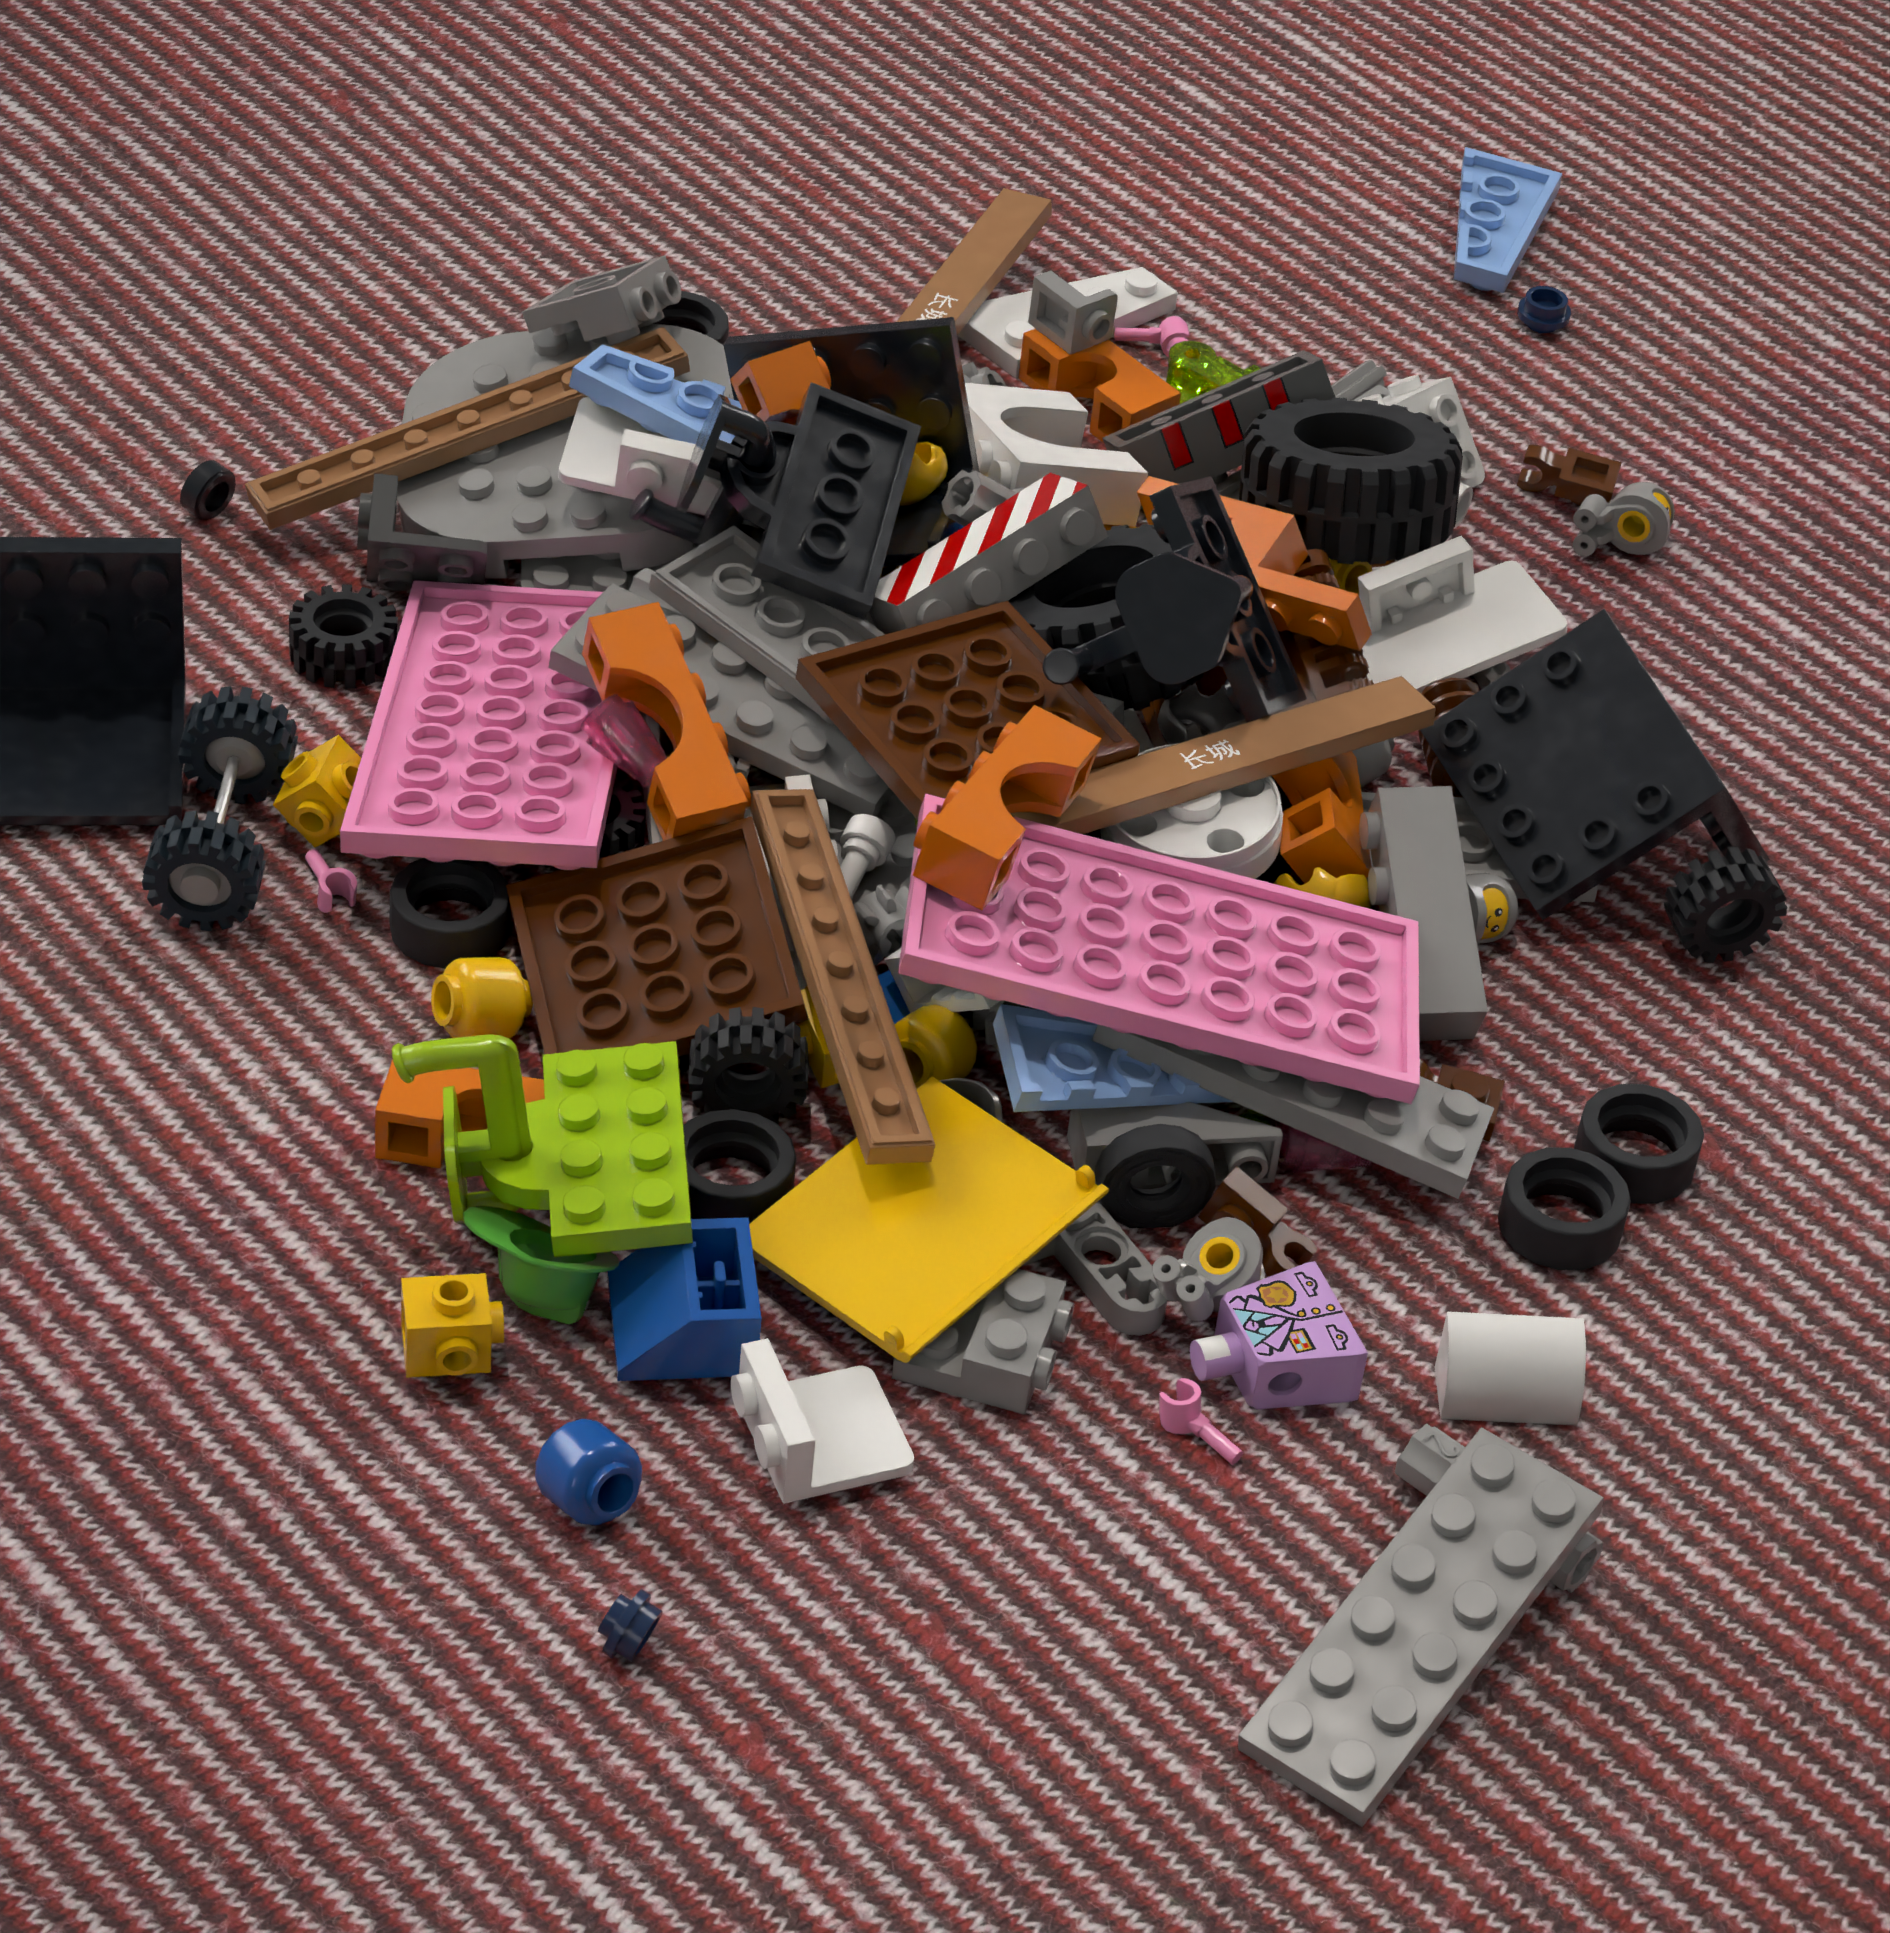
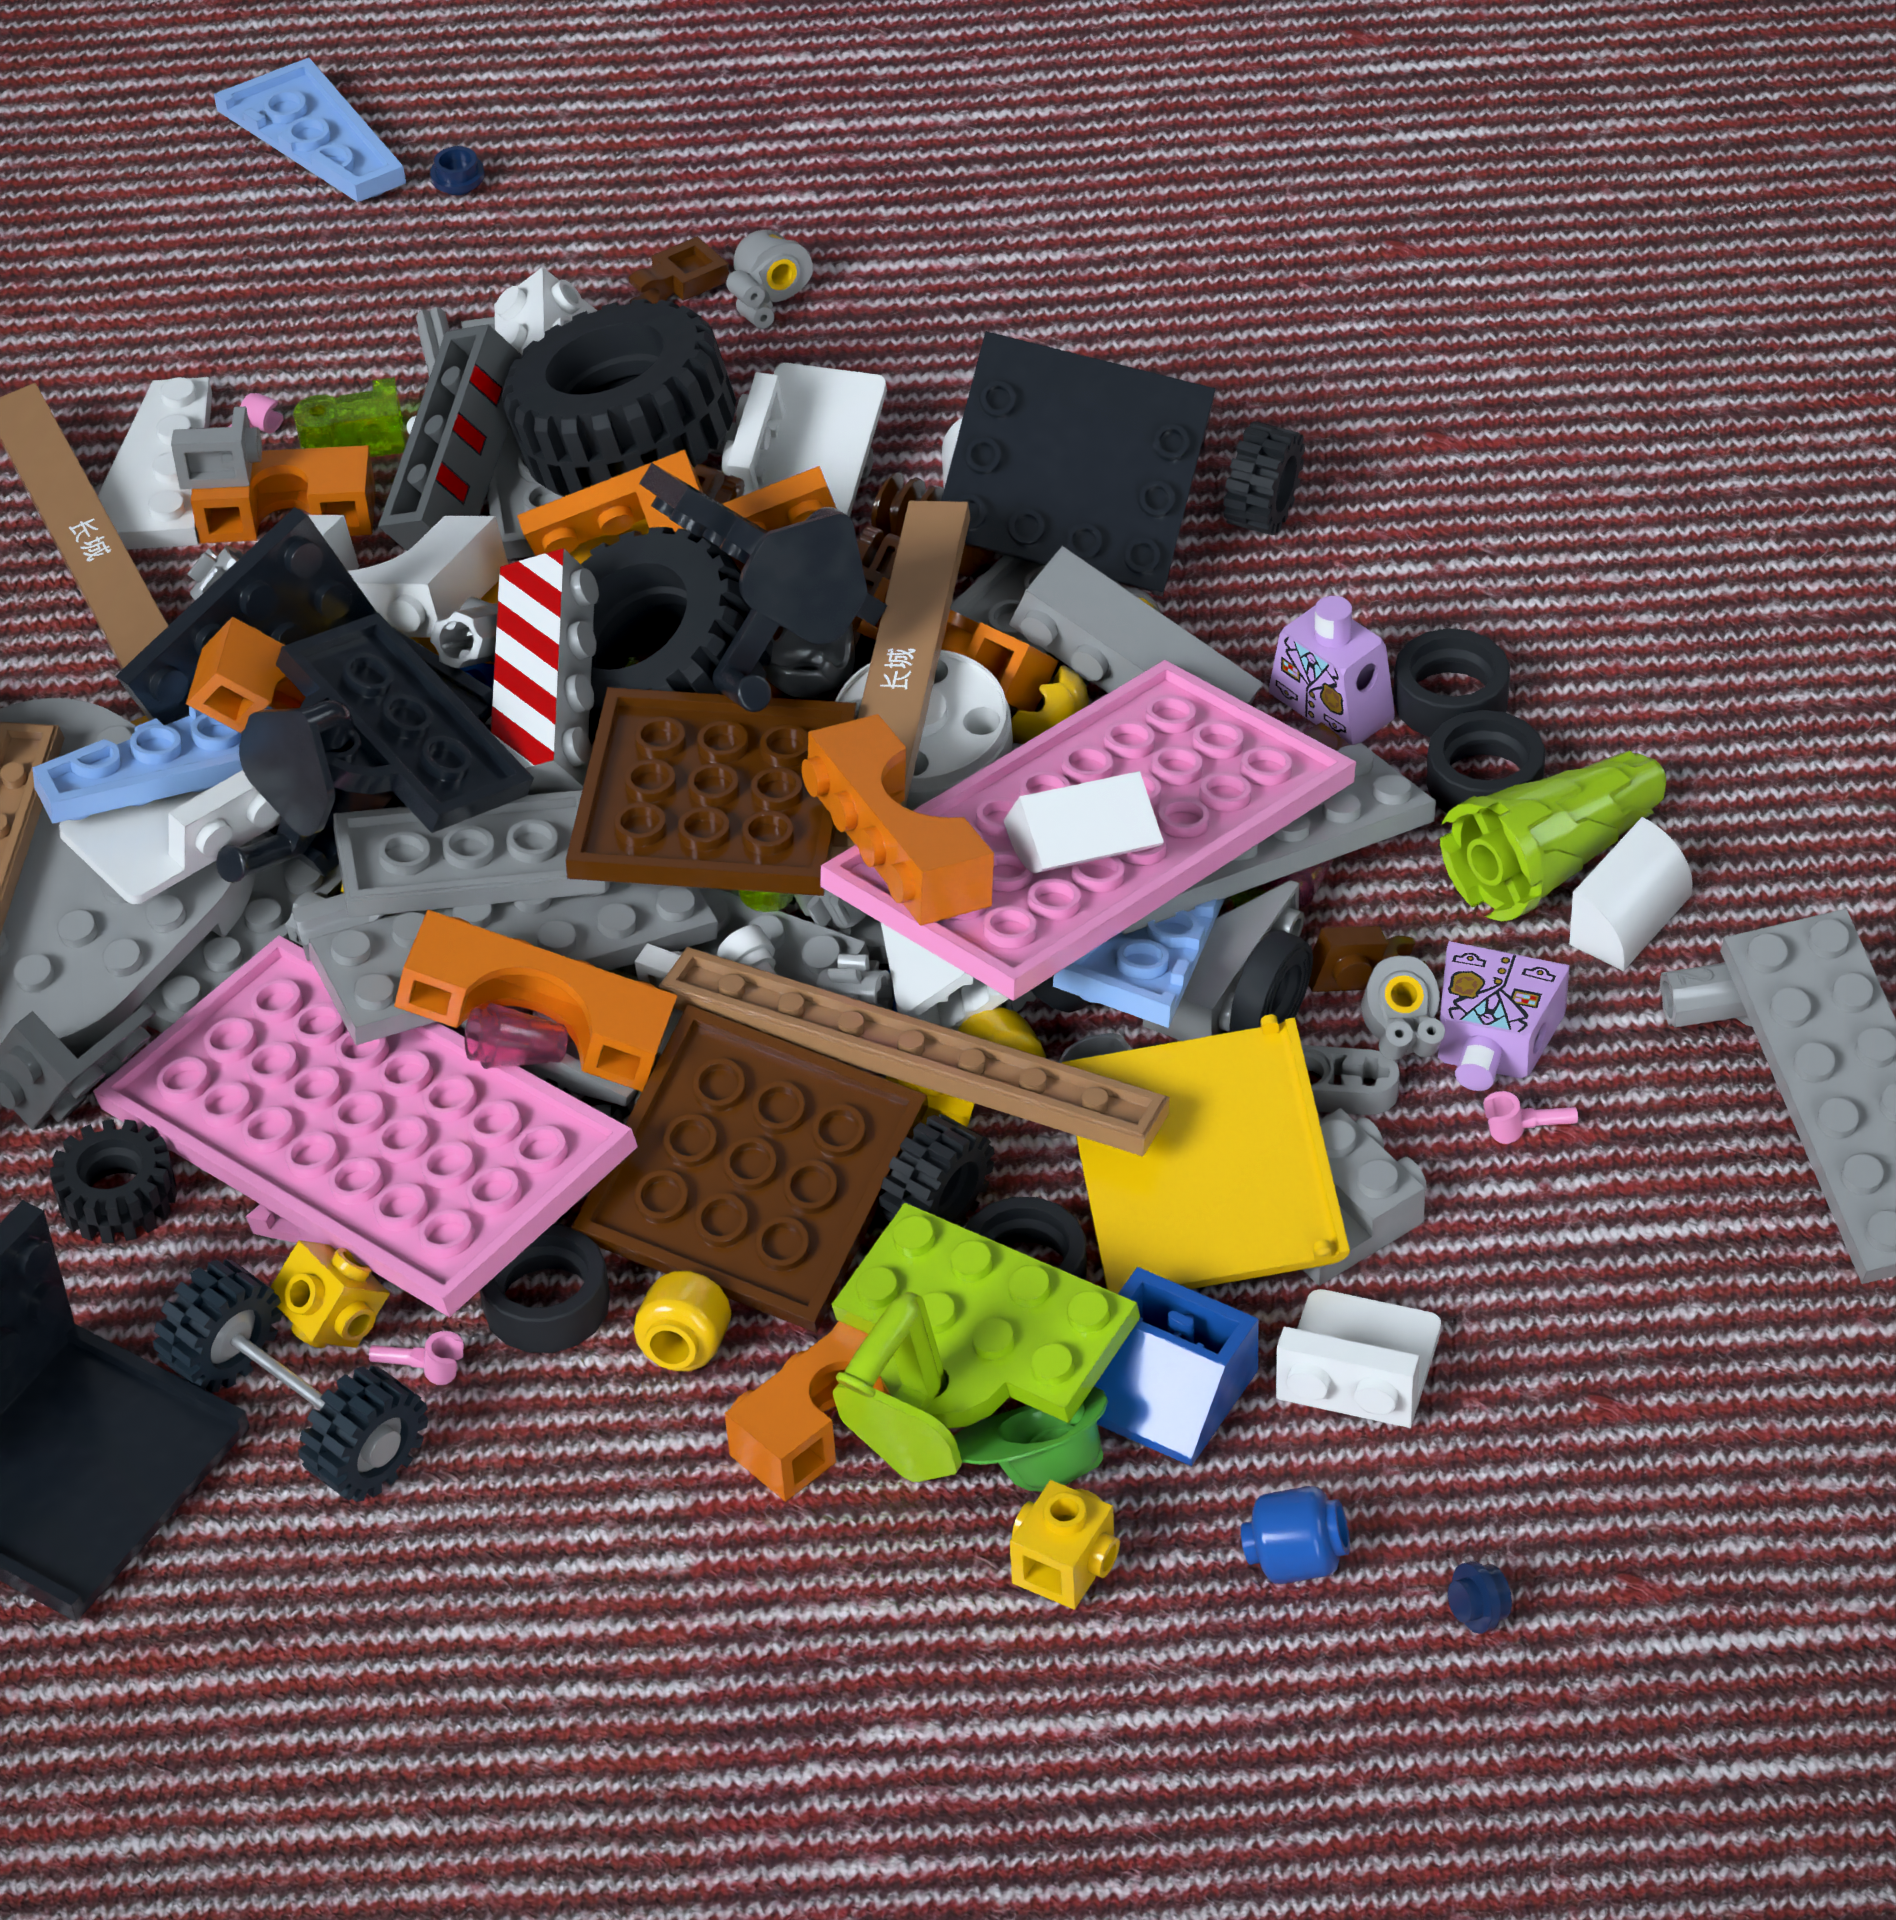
camera: 45 degrees left, 5 degrees up
none -> white brick [1003,771,1164,873]
none -> lavender torso [1269,596,1395,745]
none -> lime cone [1440,751,1666,921]

